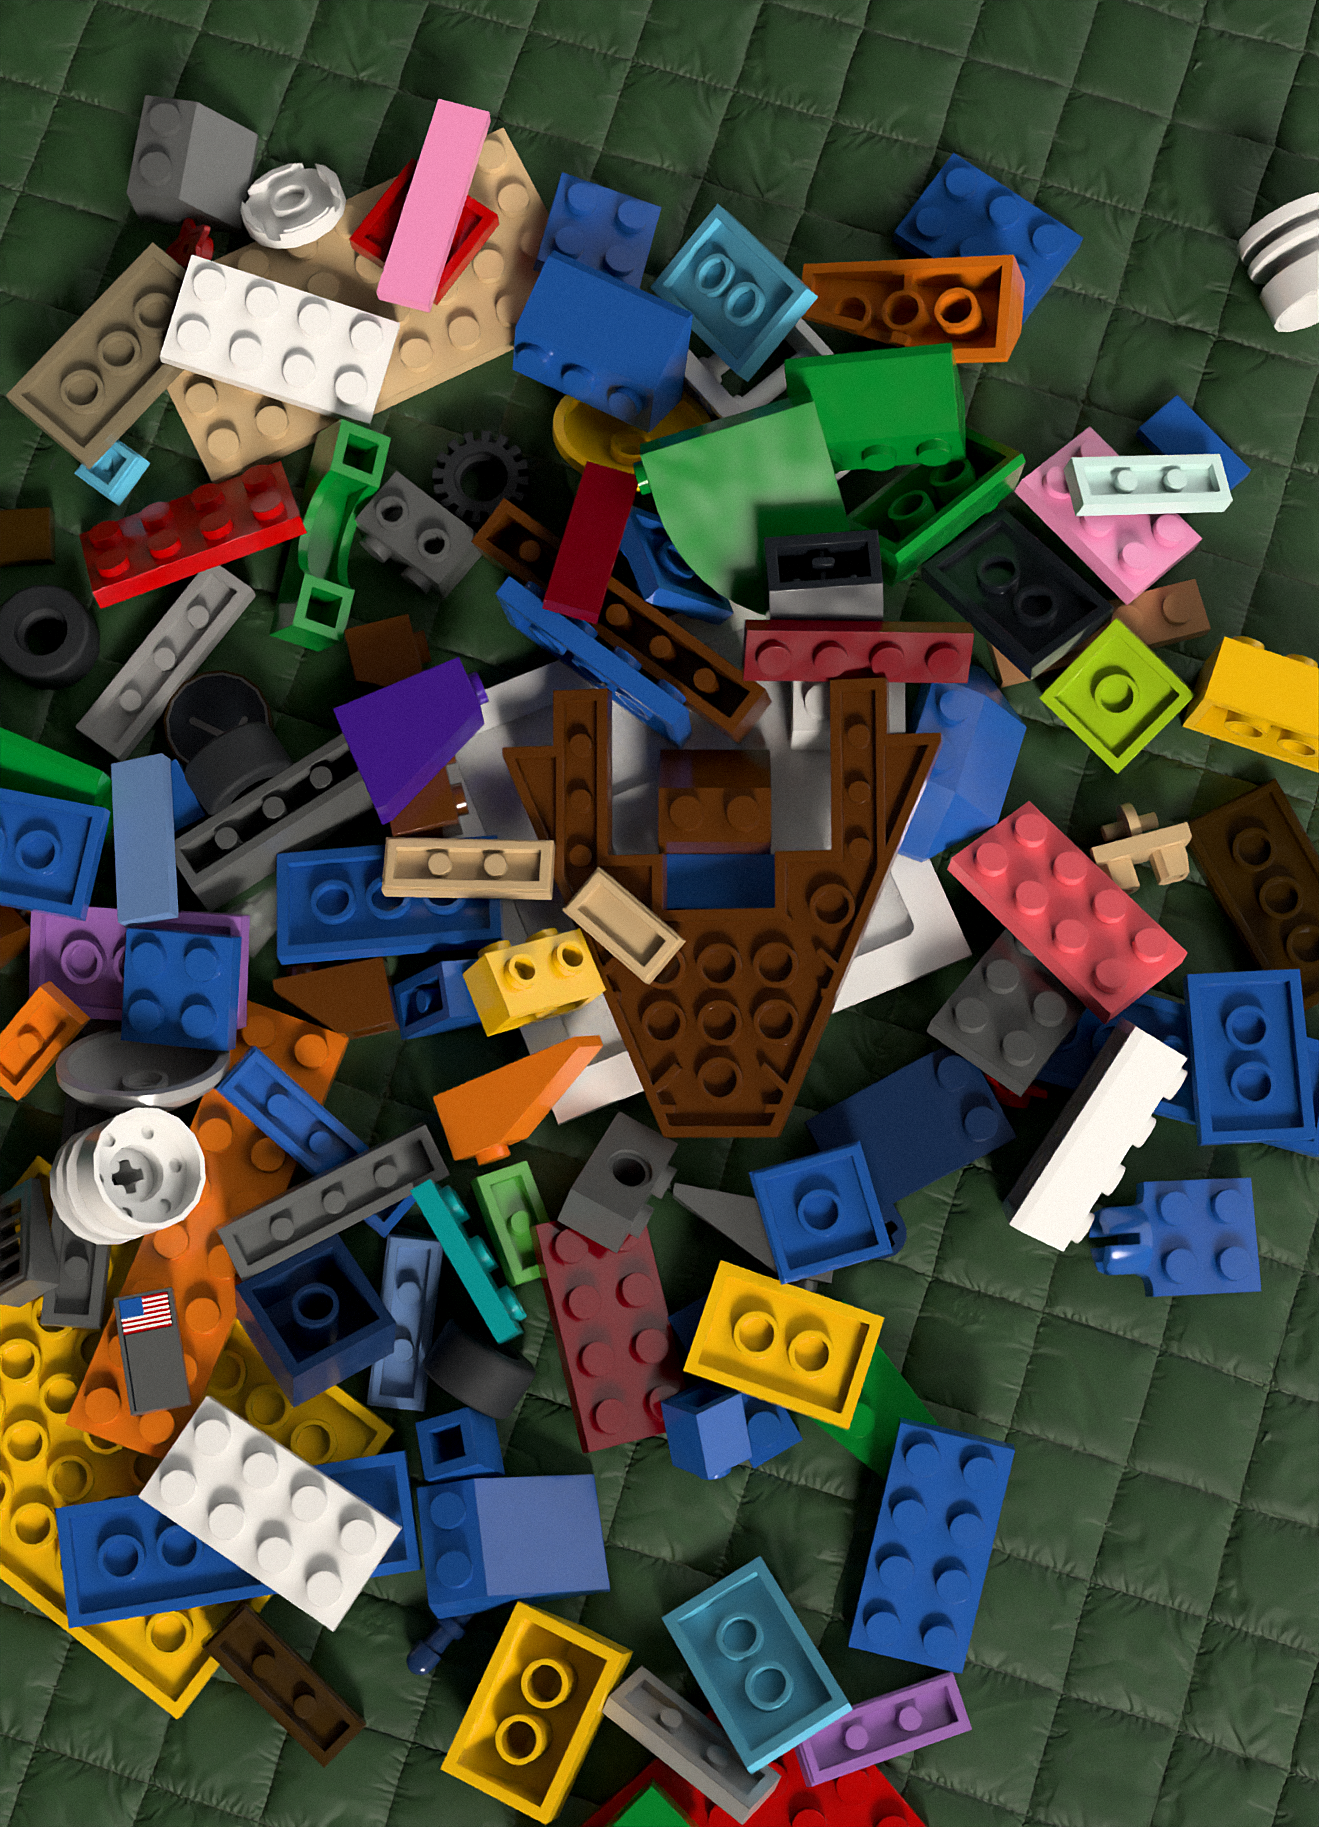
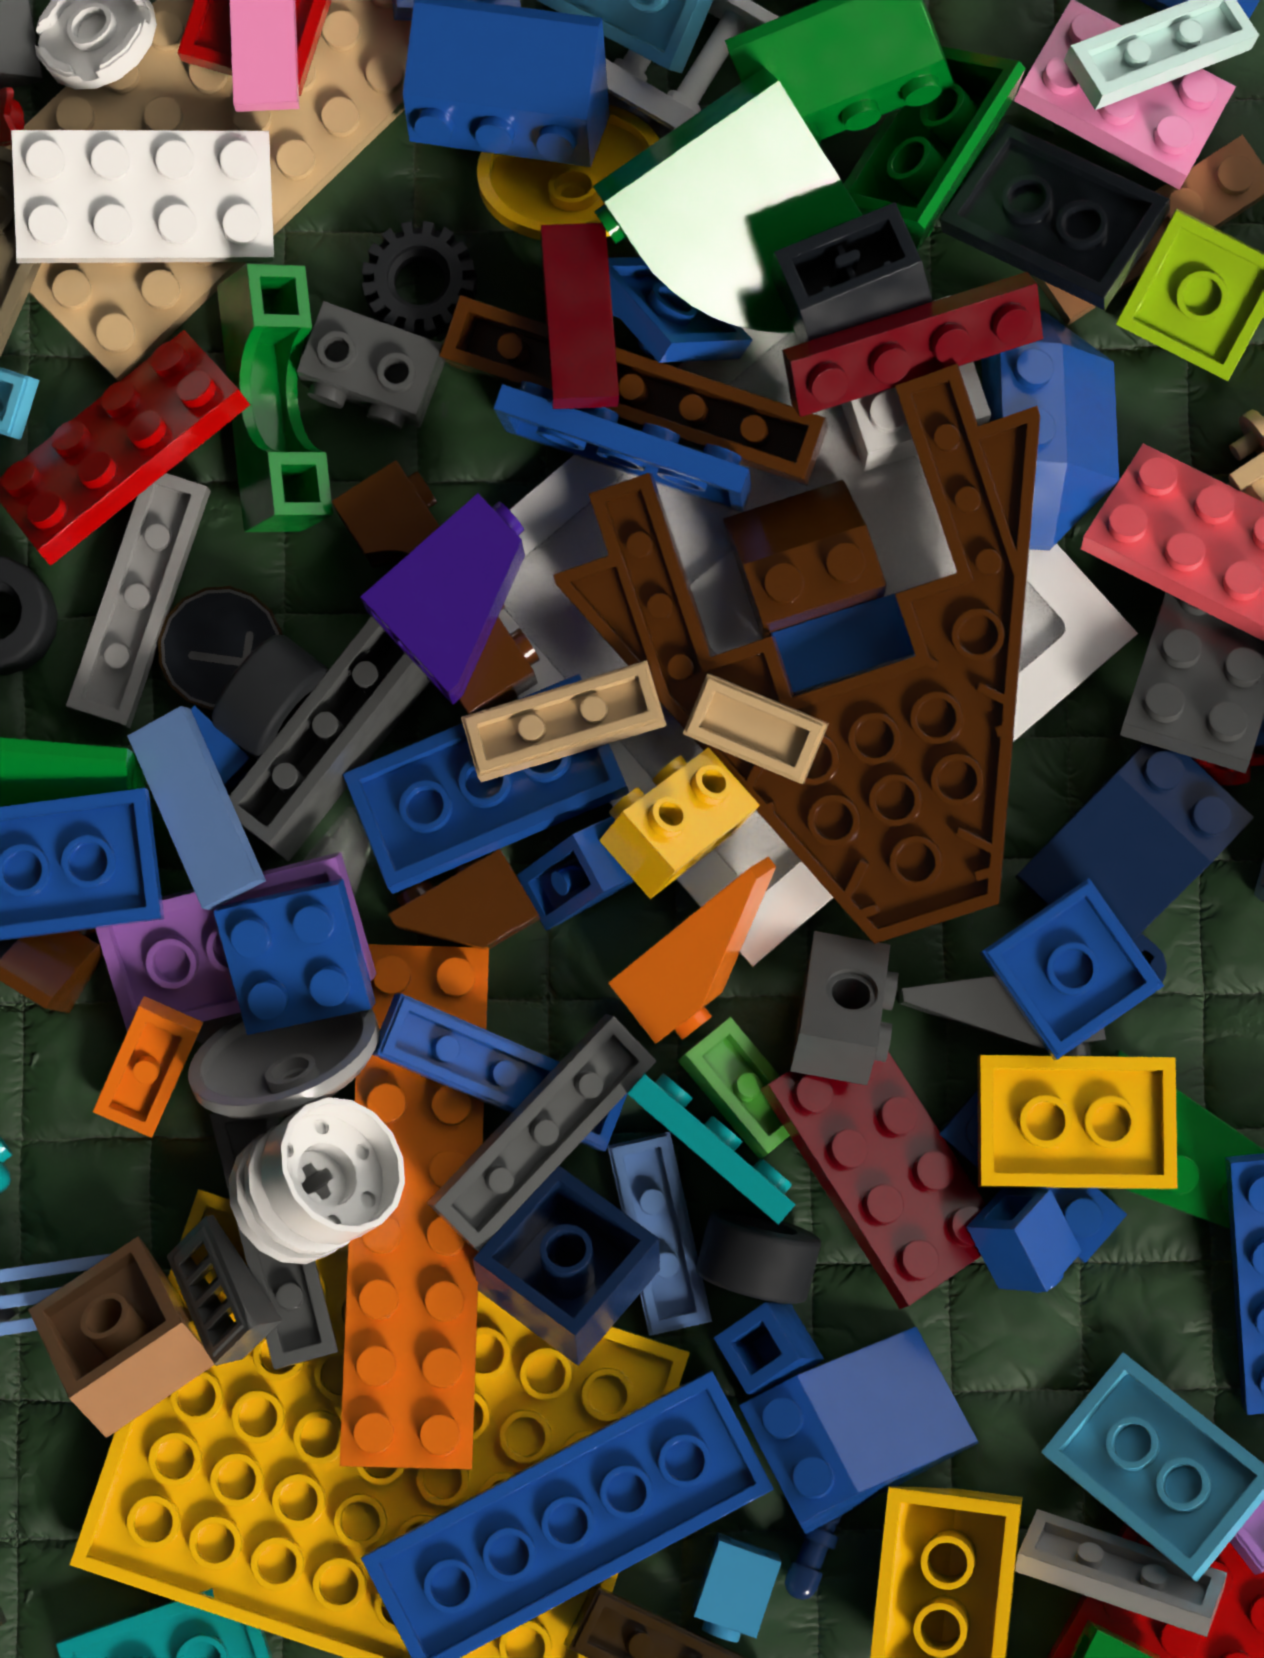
camera: 20 degrees left, 5 degrees up
dark grey tile [113,1287,192,1417] -> none
white plate [138,1396,403,1631] -> none
none -> dark azure brick [693,1532,781,1642]

